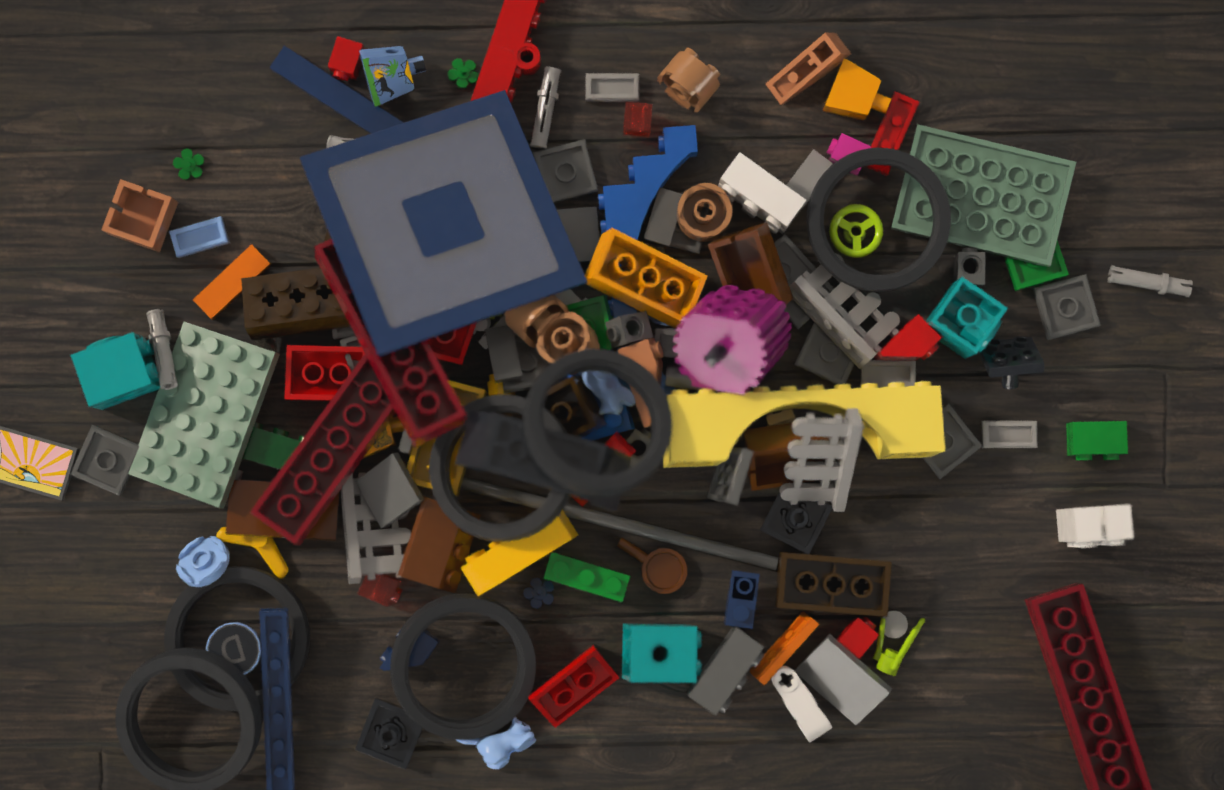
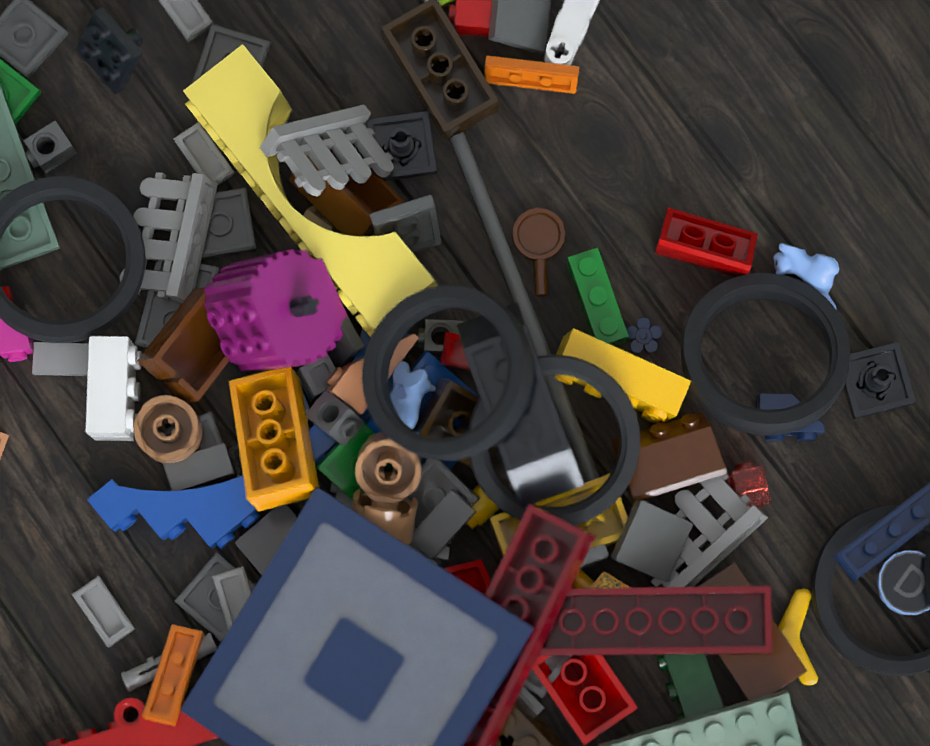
camera: 125 degrees left, 5 degrees down
light blue tile [176,536,230,587] -> none
teal brick [622,623,702,683] -> none
clear red brick [623,102,653,137] -> none
medium nougat brick [657,48,720,112] -> none
dark grey brick [687,626,764,716] -> none
dark blue slope [723,570,760,629] -> none
lime piece [829,204,883,258] -> none
red slope [873,314,942,361] -> none
teal brick [926,277,1008,359] -> none
none -> orange tile [142,624,204,726]
none -> light grey tile [212,567,252,630]

